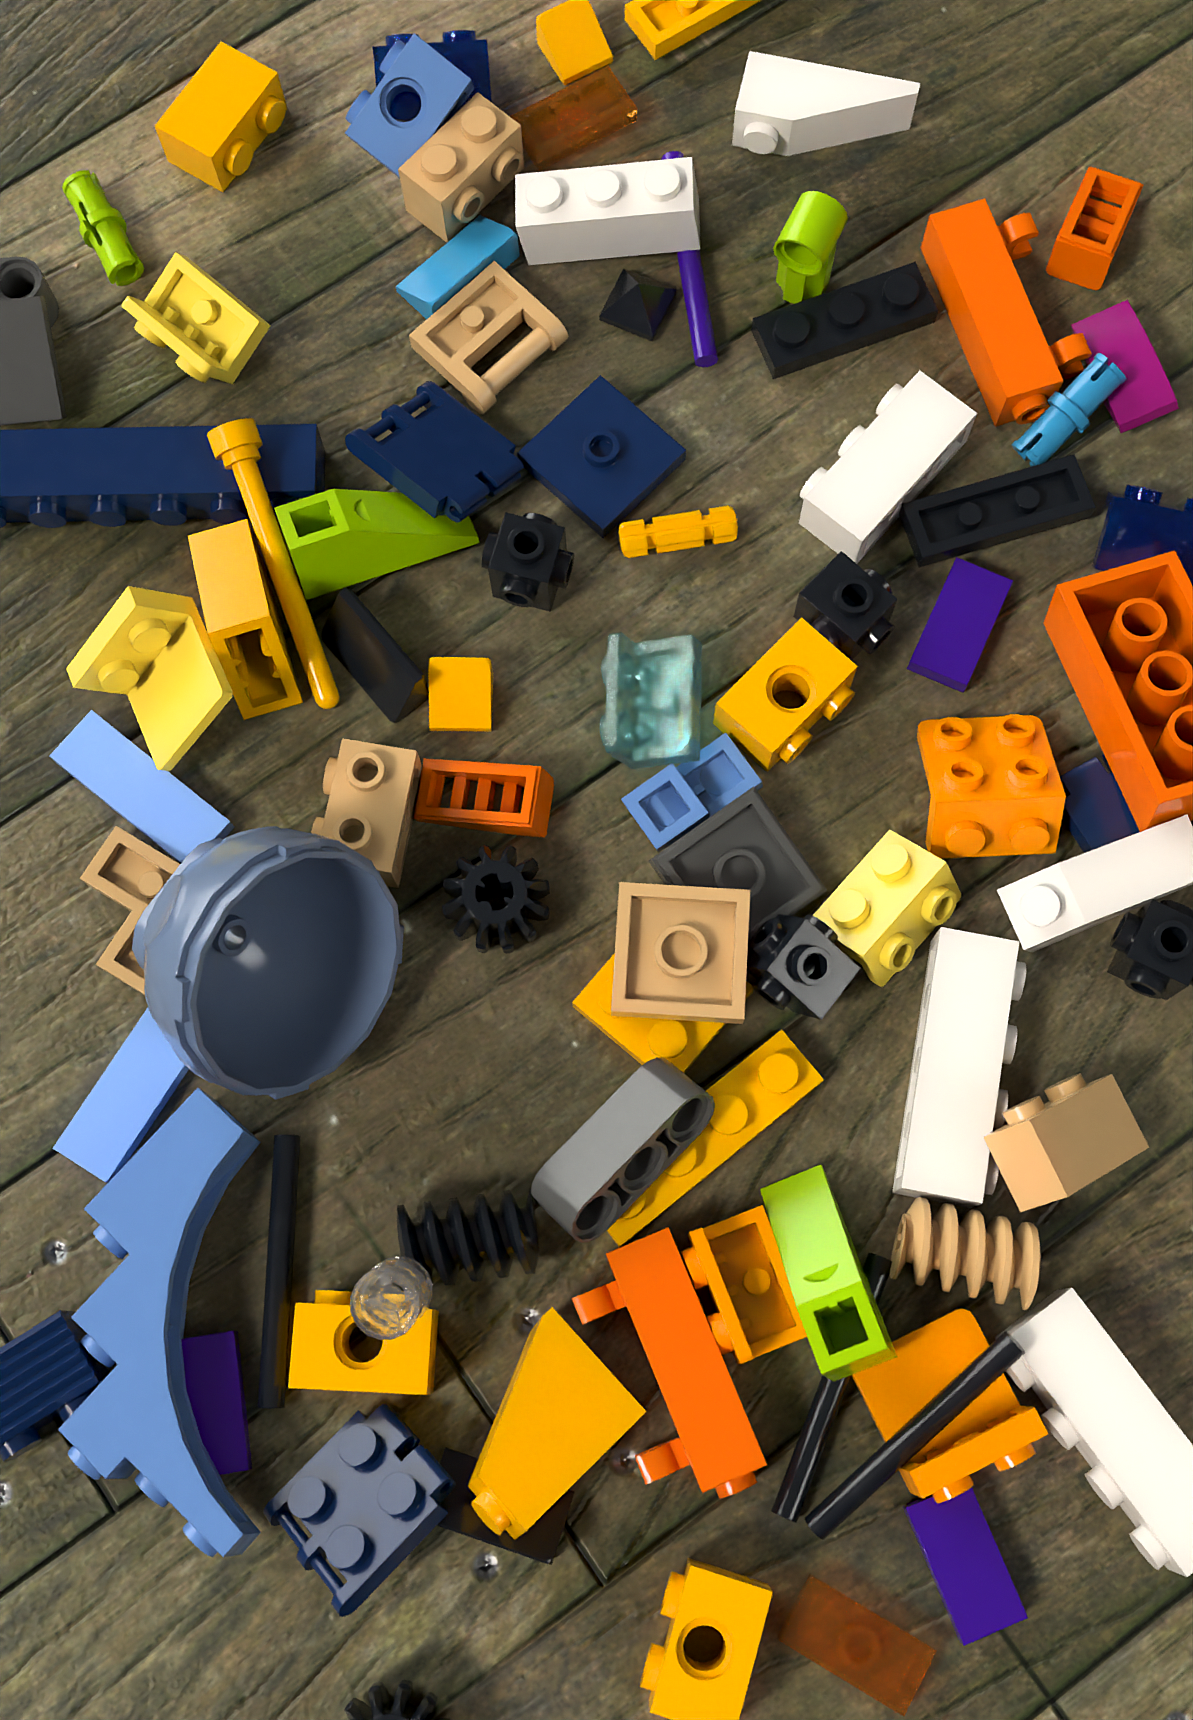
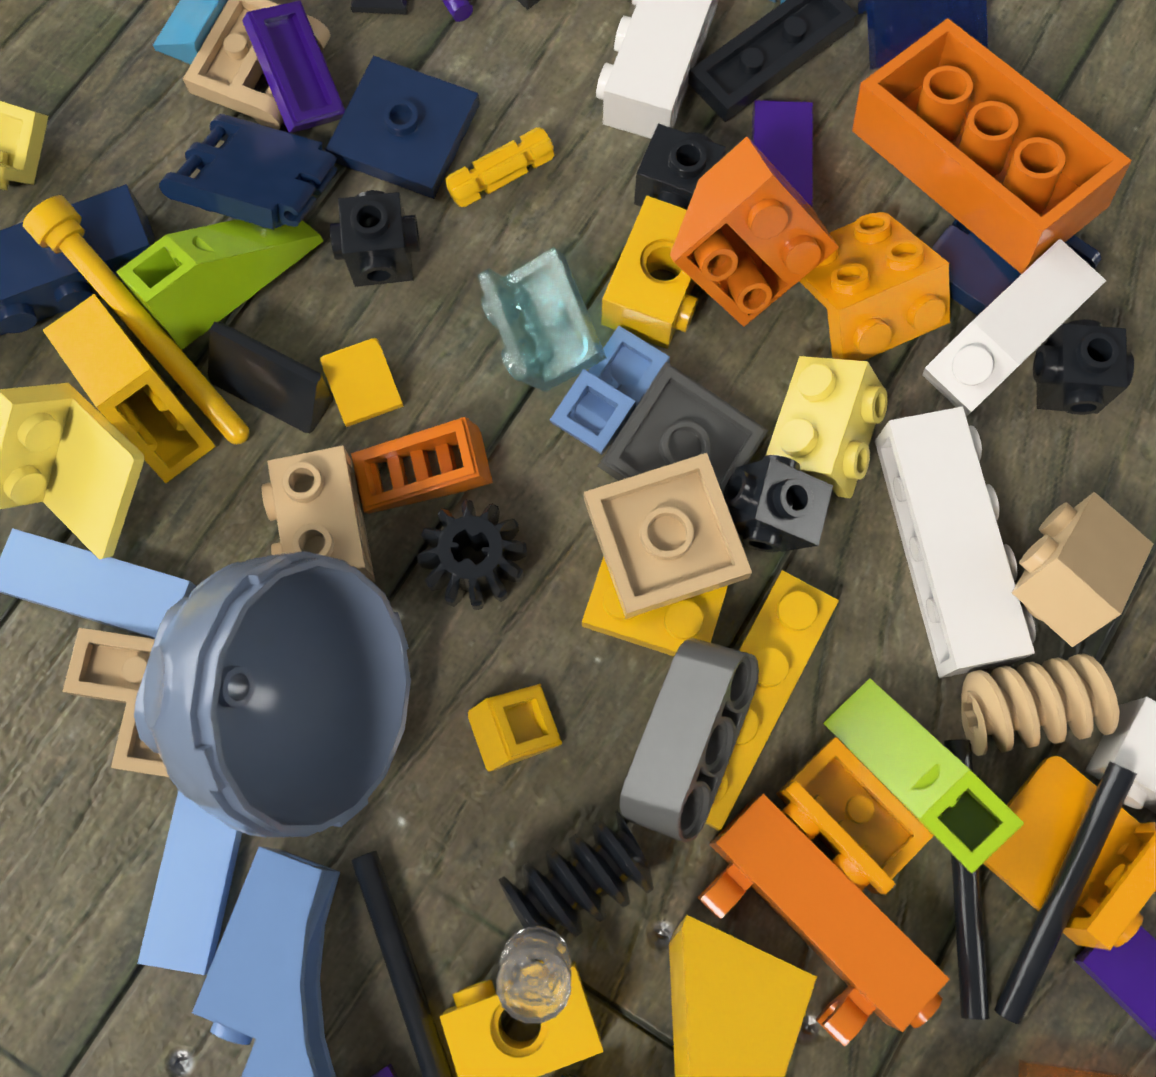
camera: 25 degrees left, 0 degrees up
none -> dark purple tile [242,0,345,133]
none -> yellow slope [467,684,562,772]
none -> orange slope [670,136,839,327]

